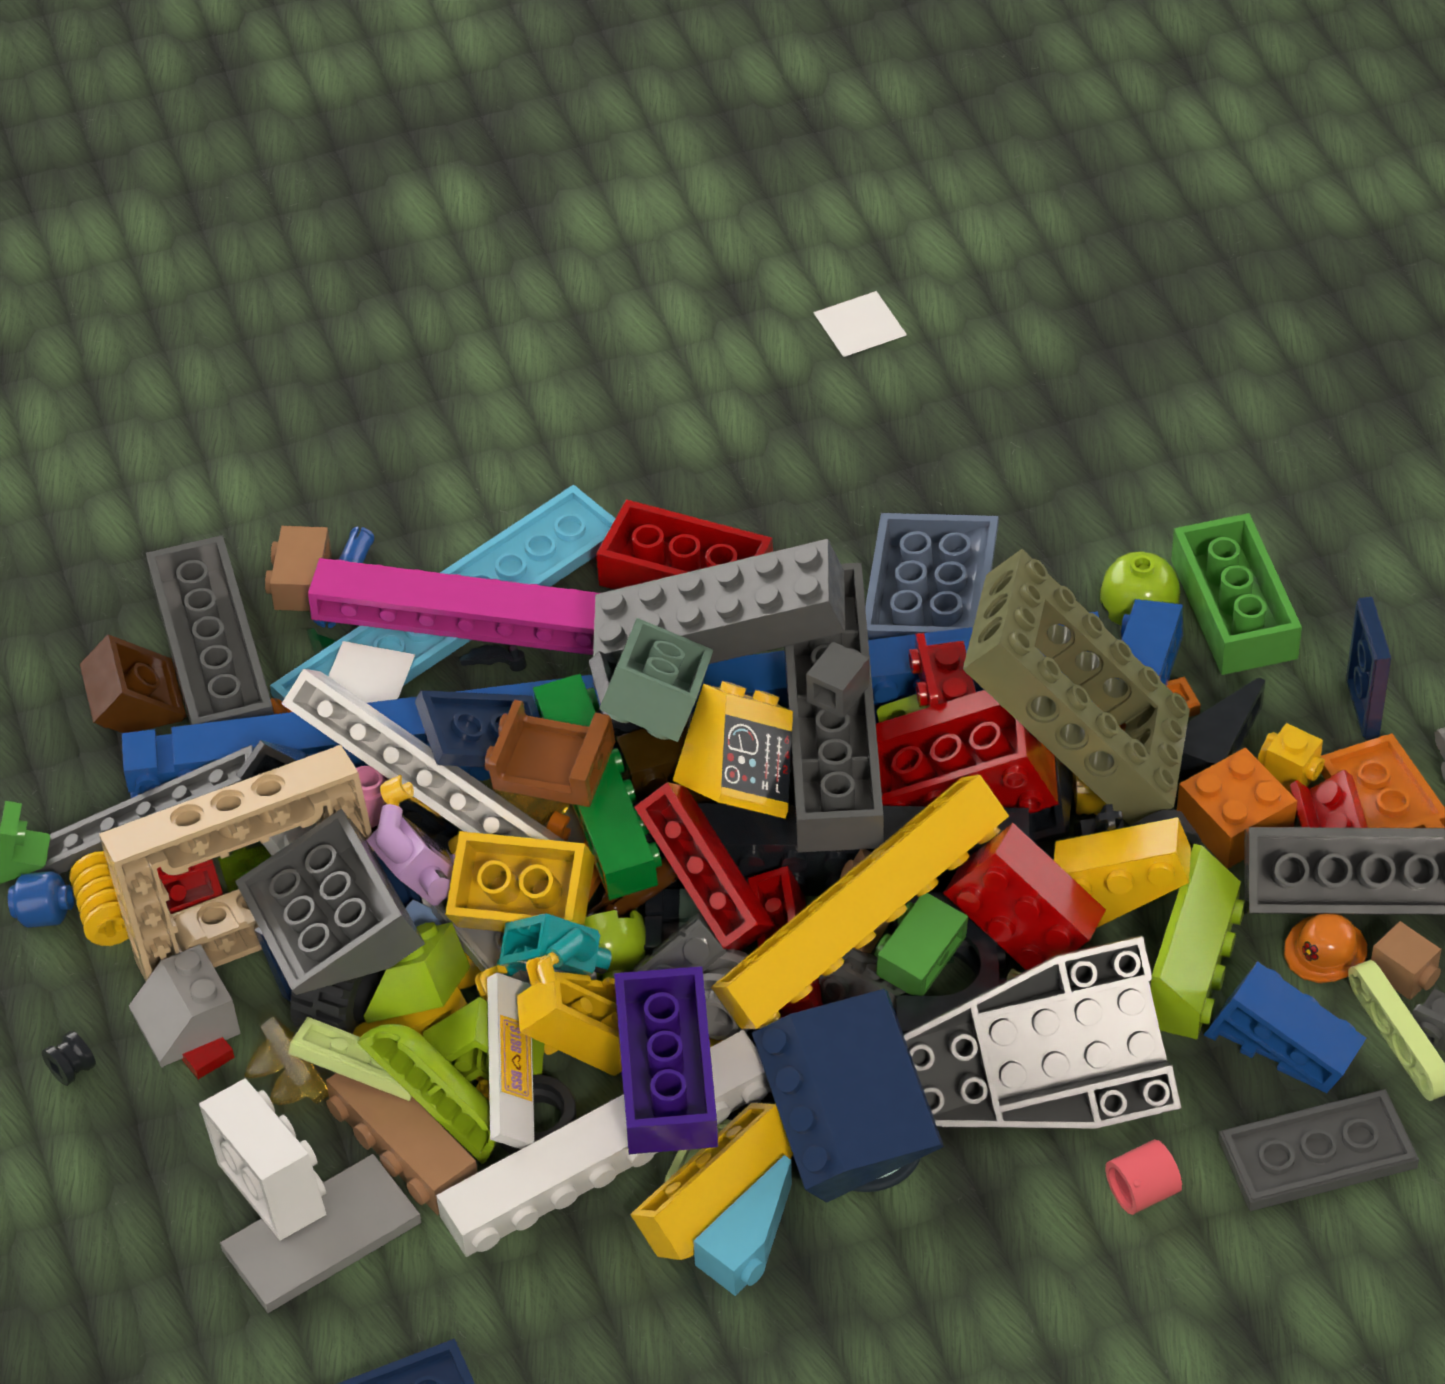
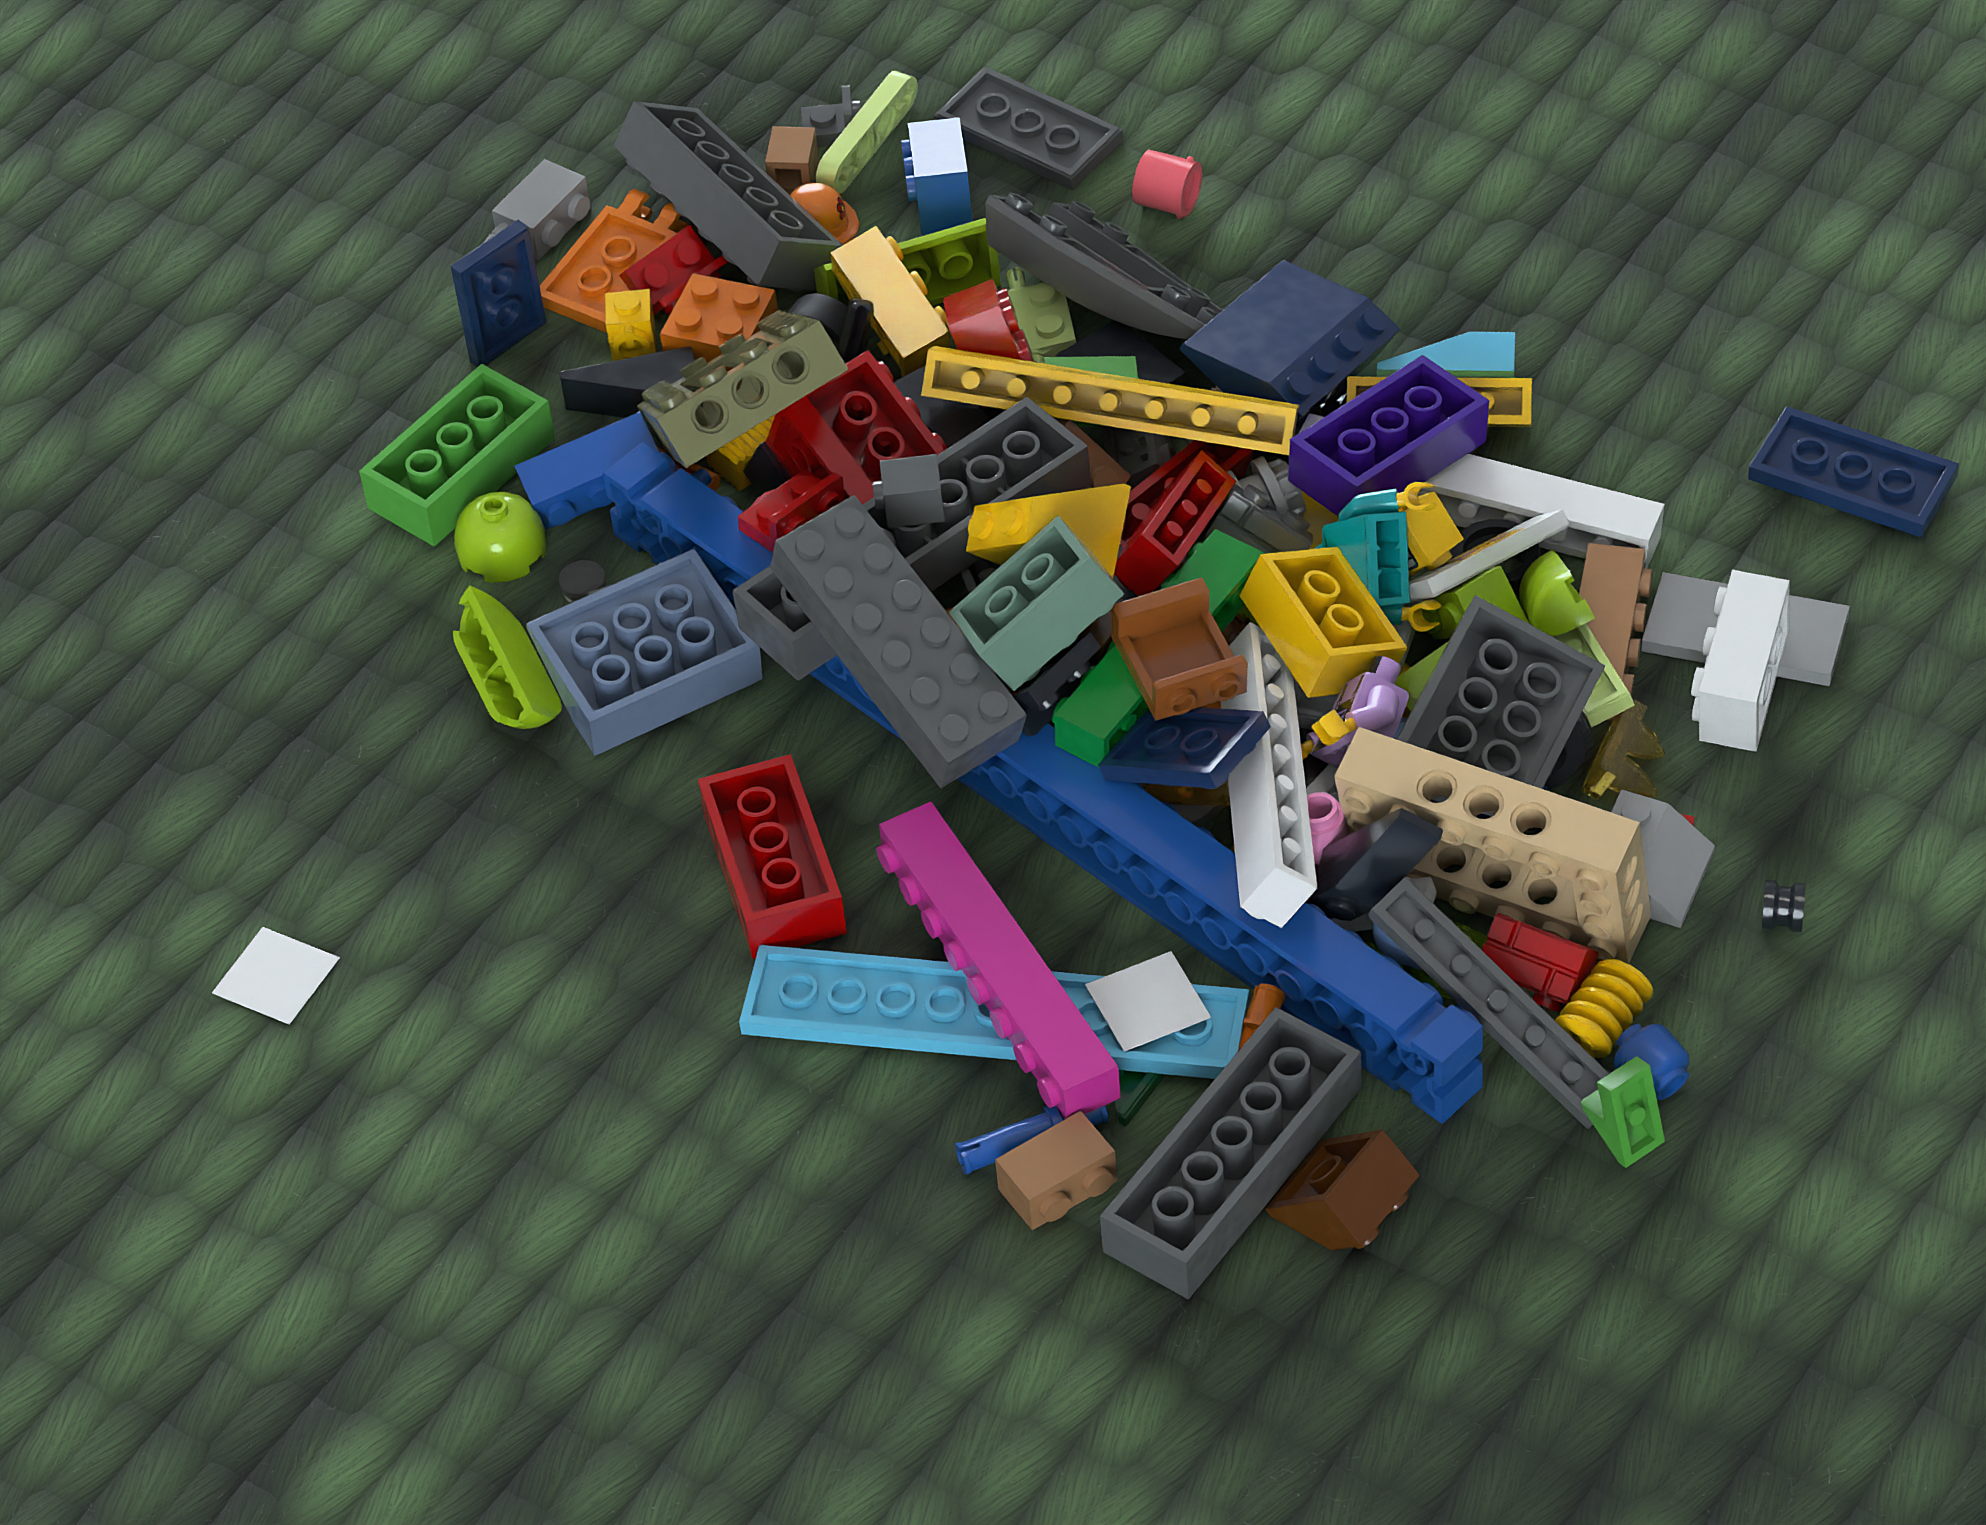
camera: 125 degrees left, 0 degrees up
none -> lime brick [453,585,562,729]

